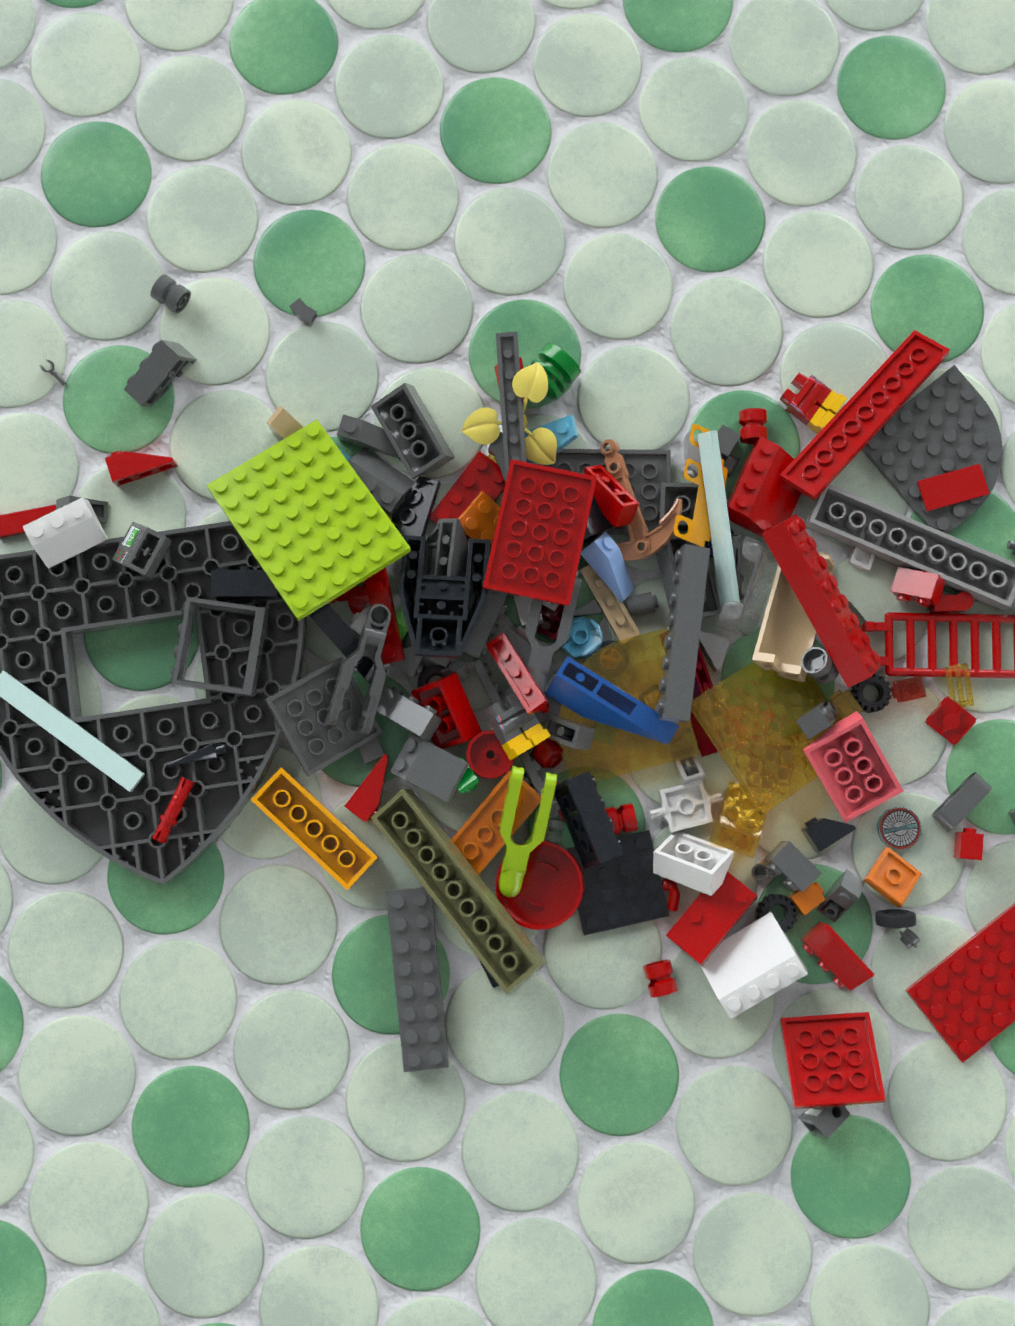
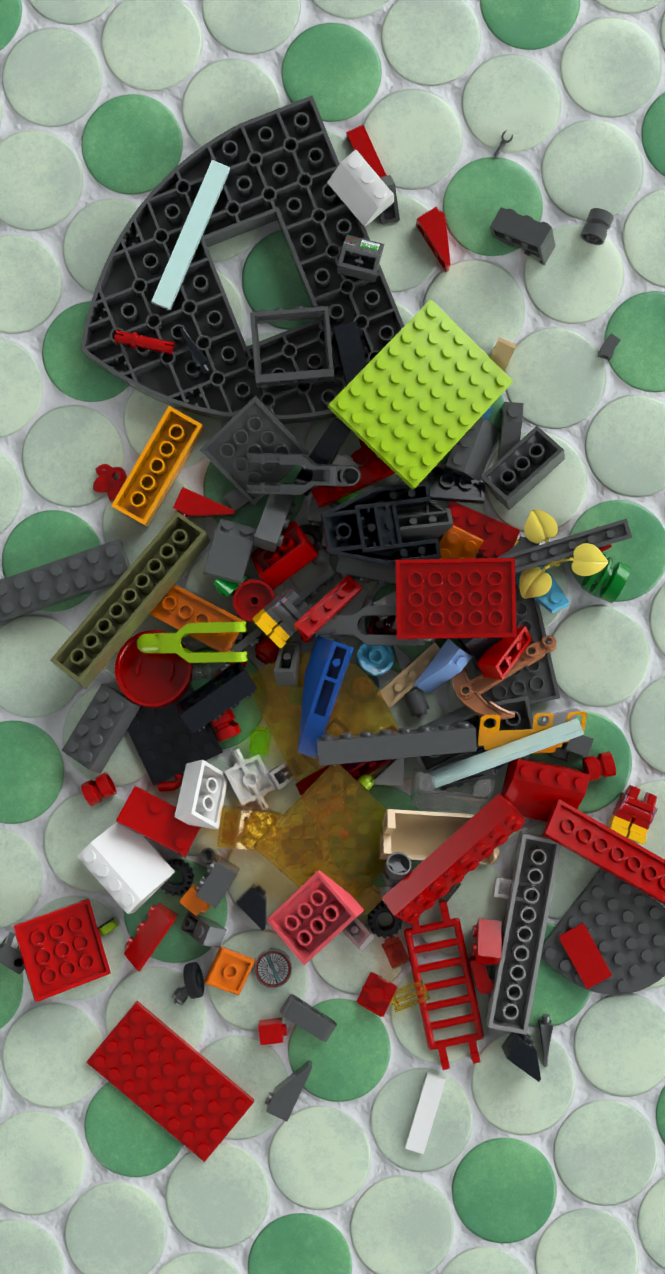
camera: 80 degrees right, 5 degrees up
dark grey slope [796,699,838,739] -> none
none -> dark grey brick [62,684,141,773]
none -> red plate [93,464,127,502]
none -> lime piece [98,917,118,936]
none -> clear neon green brick [249,726,271,755]
none -> light grey slope [342,917,375,951]
none -> lime hinge [357,774,374,791]

